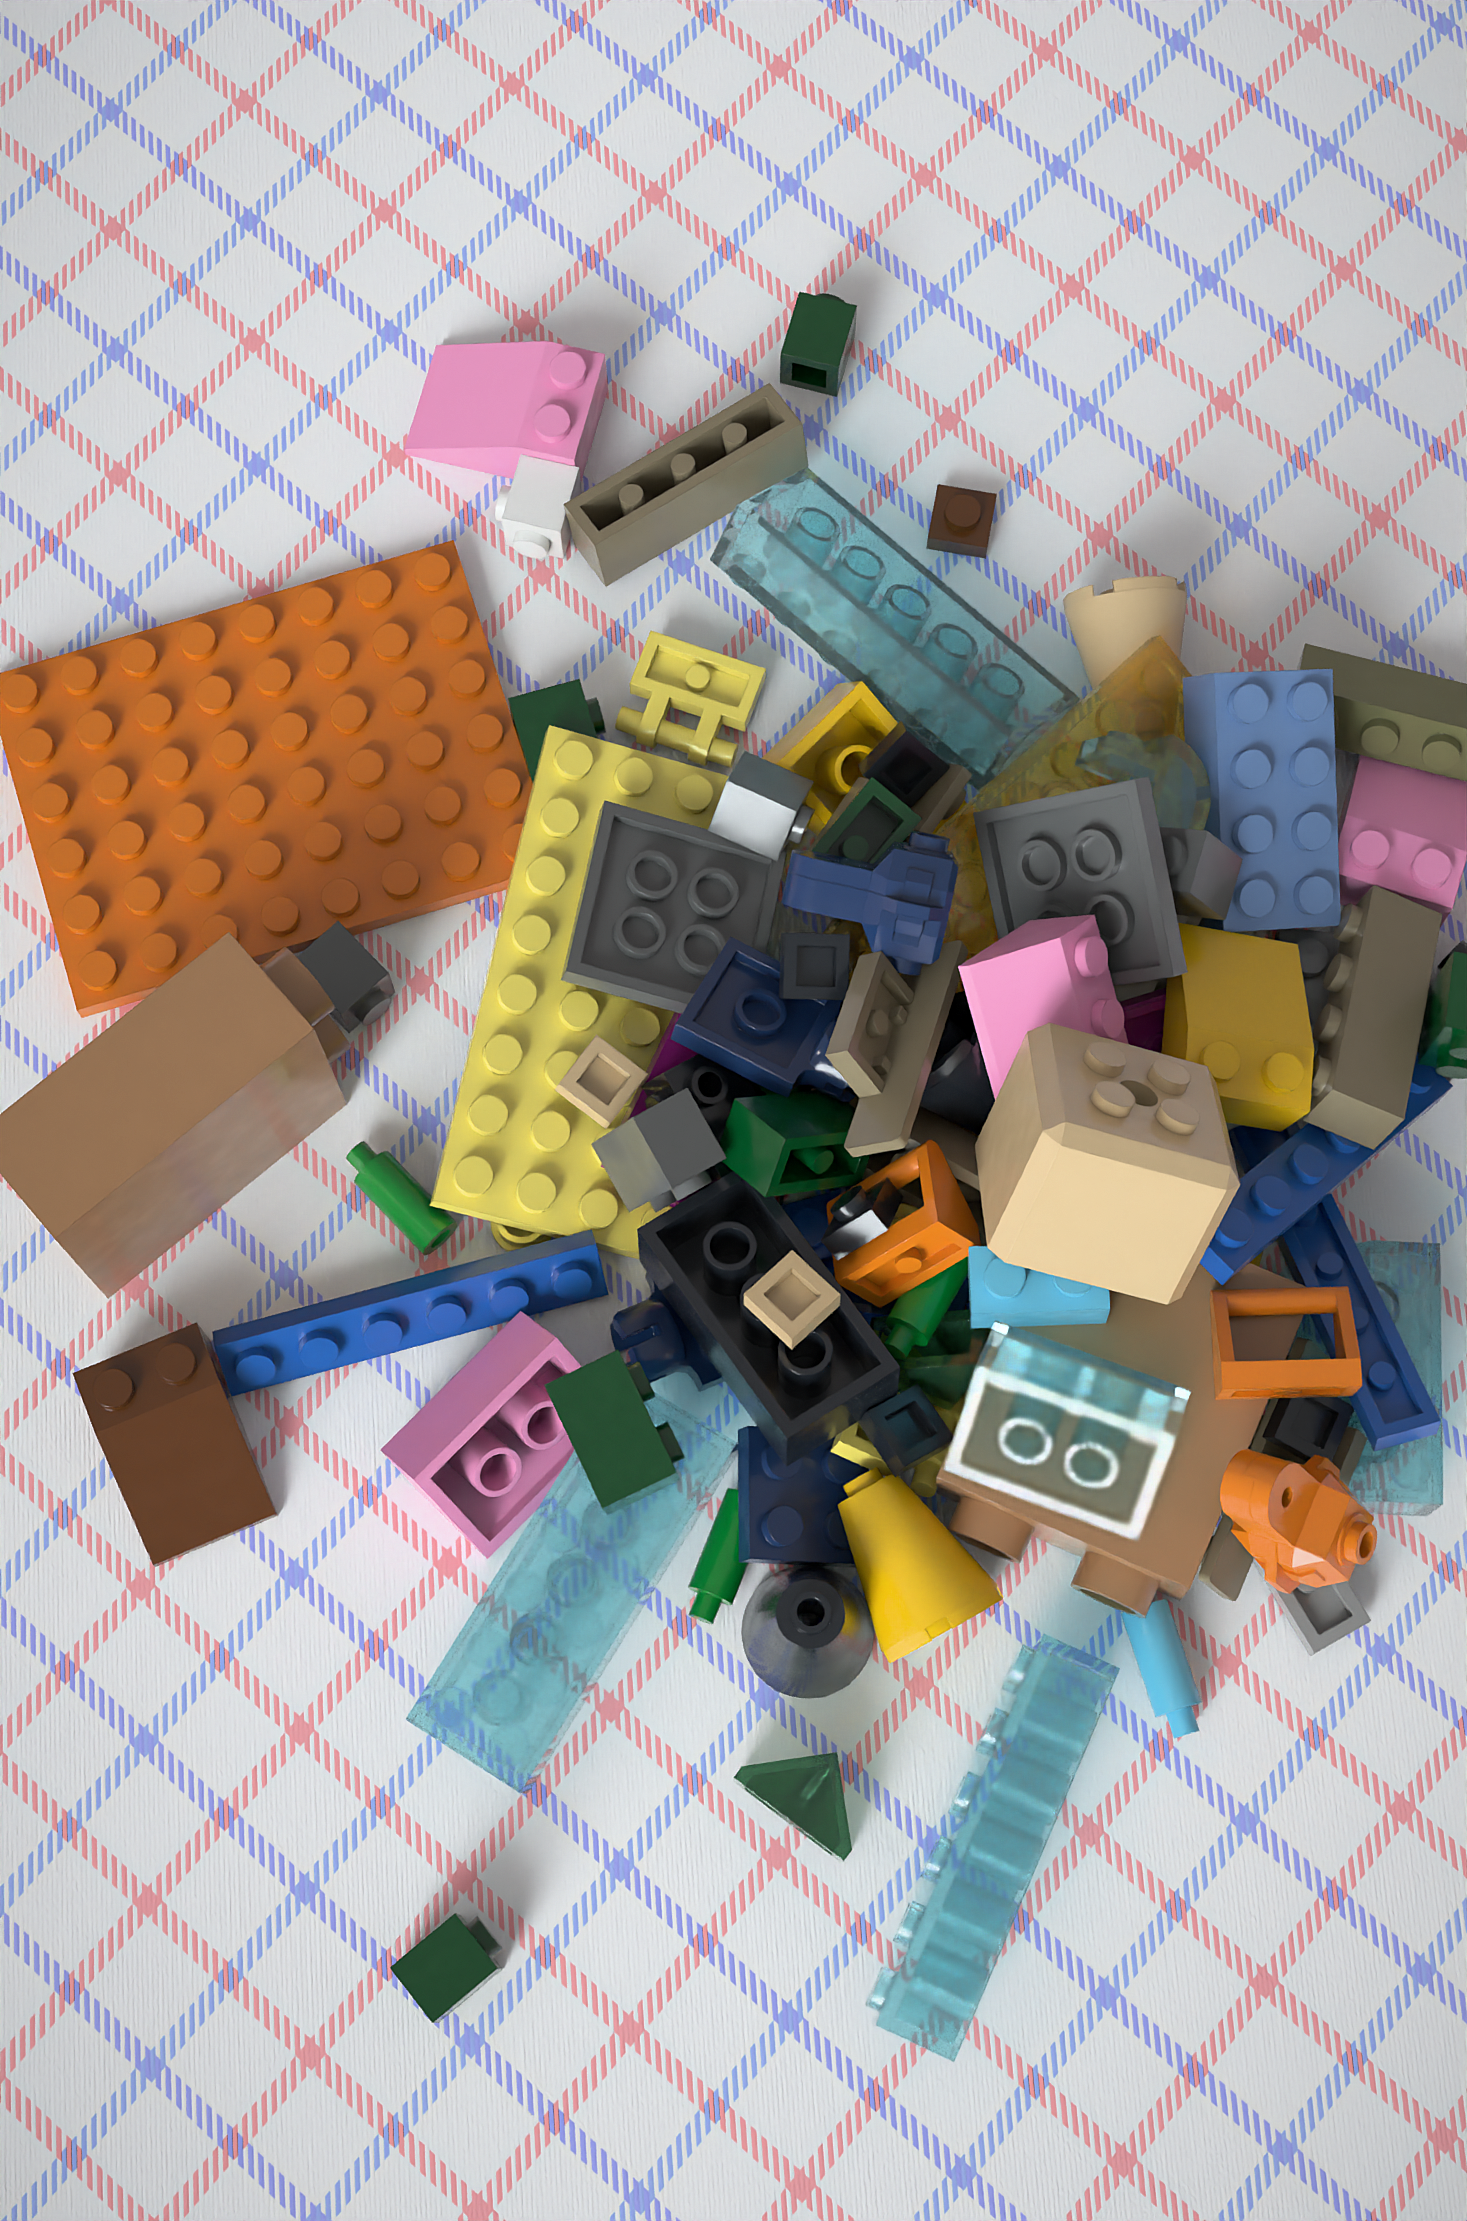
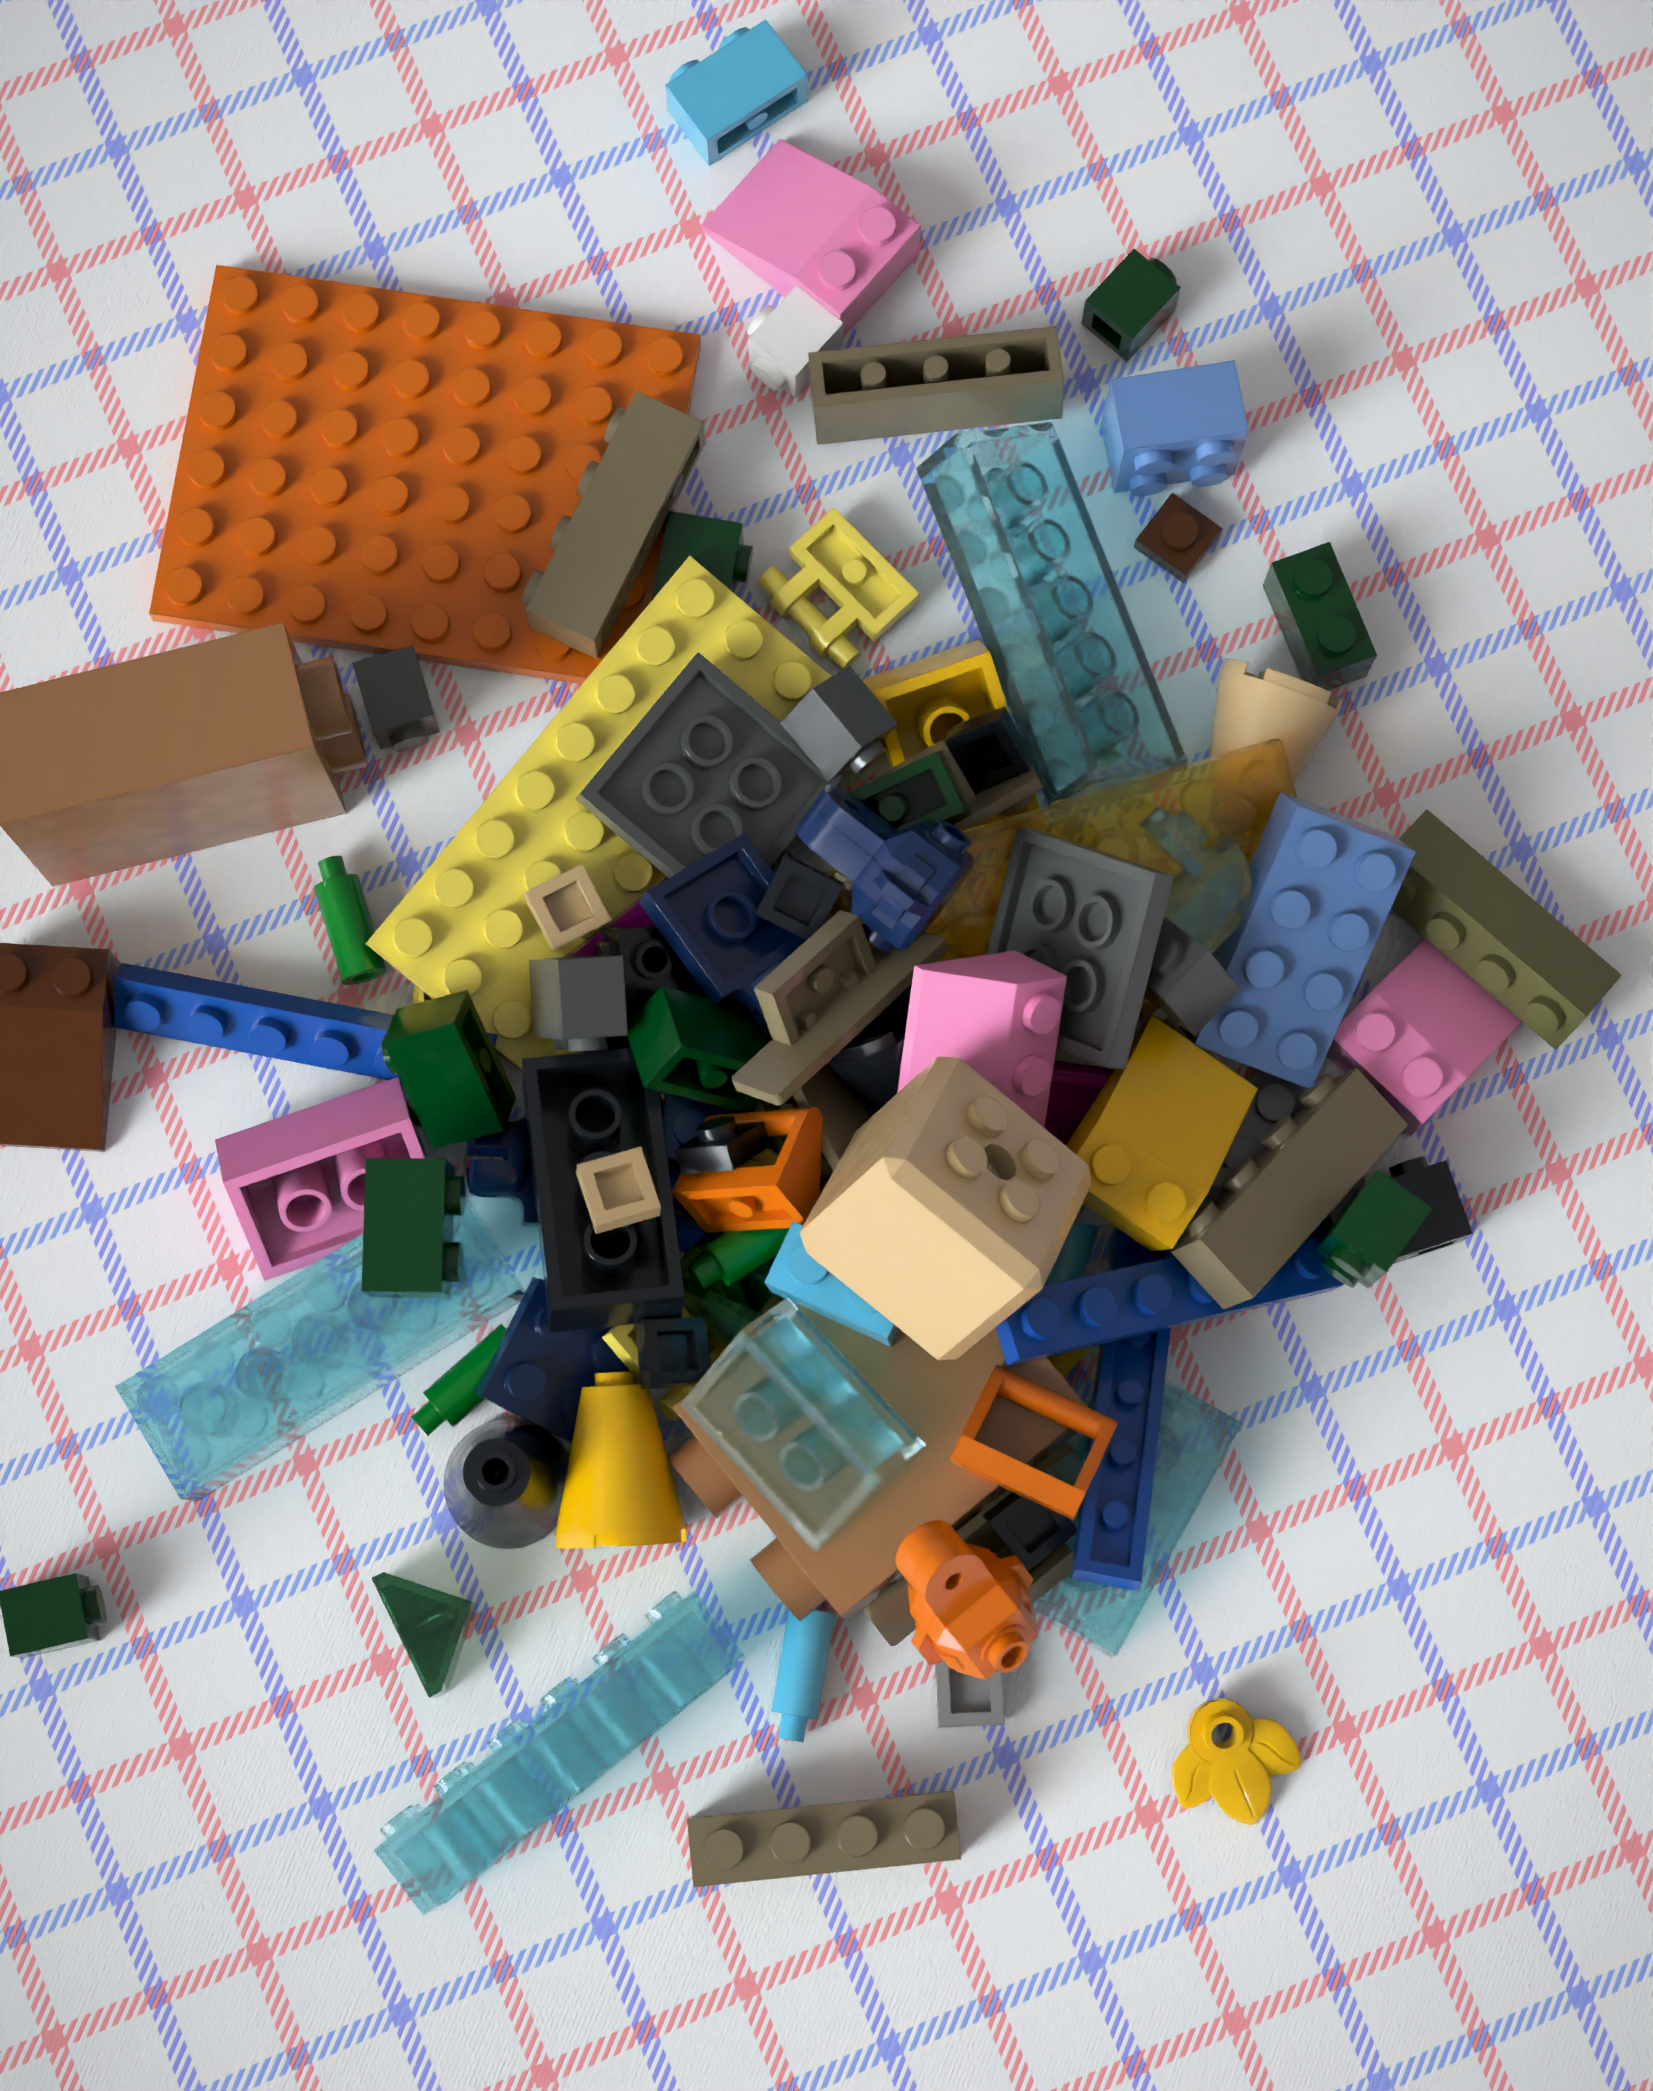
camera: 25 degrees right, 5 degrees up
none -> dark green brick [382,990,516,1149]
none -> dark tan brick [522,391,706,659]
none -> medium azure brick [665,19,808,166]
none -> dark tan brick [687,1791,961,1887]
none -> medium blue brick [1101,360,1249,496]
none -> dark green brick [1263,542,1377,691]

